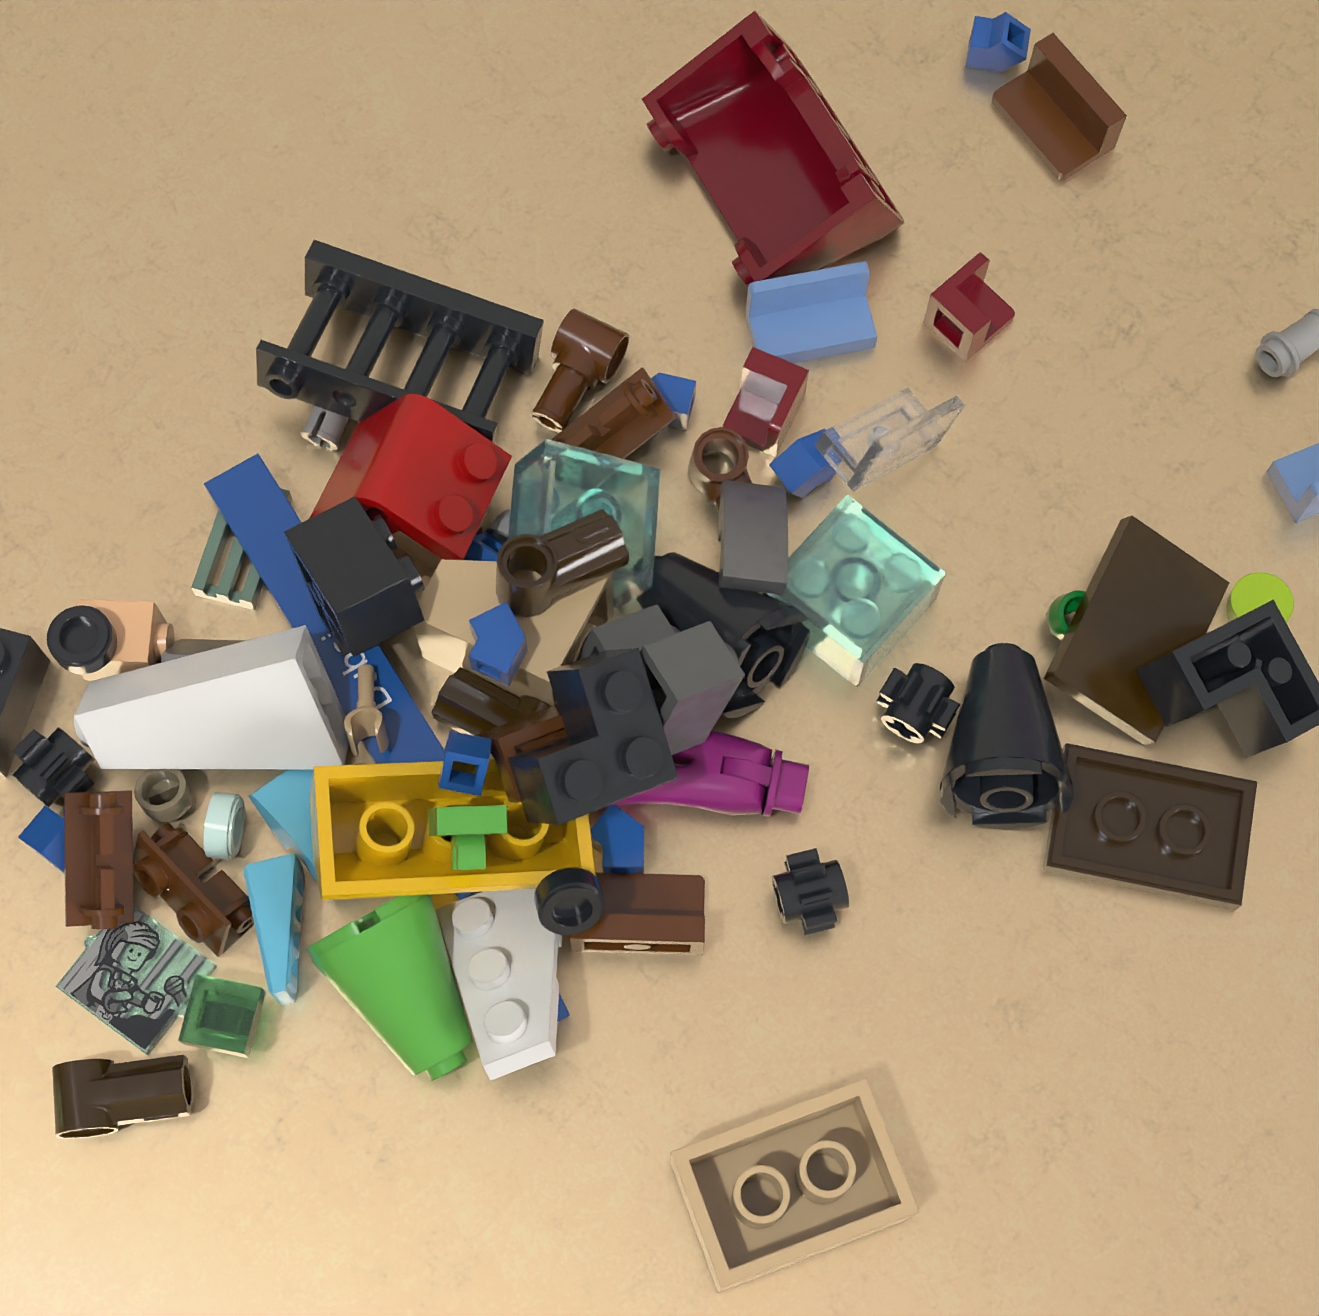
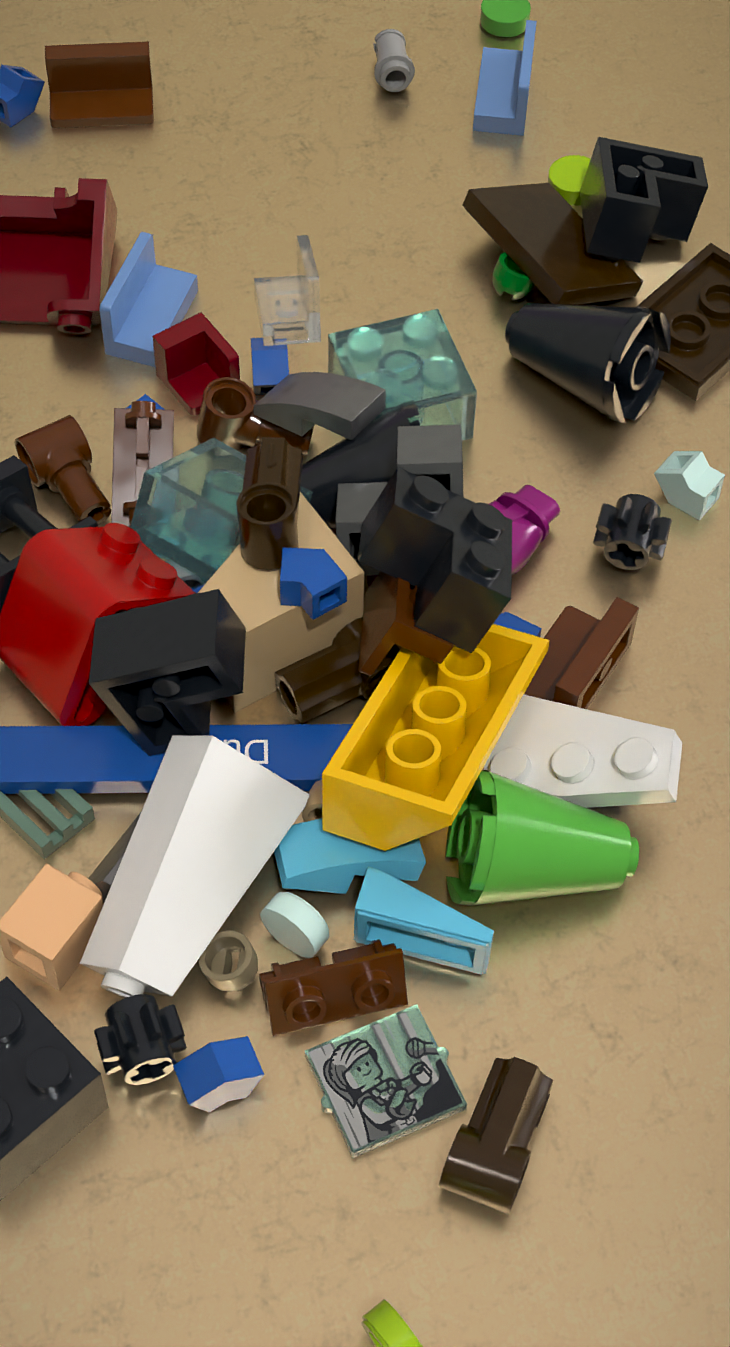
camera: 60 degrees left, 15 degrees down
black tile [47,605,117,674] -> none
reddish brown hinge [64,790,134,929] -> none
clear green tile [178,974,266,1058] -> none
tan hand [344,664,389,756] -> none
bright green tile [428,805,507,870] -> none
blue piece [438,731,492,796] -> none
black tile [534,867,605,935] -> none
black gear [876,663,960,743] -> none
dark red panel [923,252,1015,362] -> none
none -> light aqua piece [654,451,725,521]

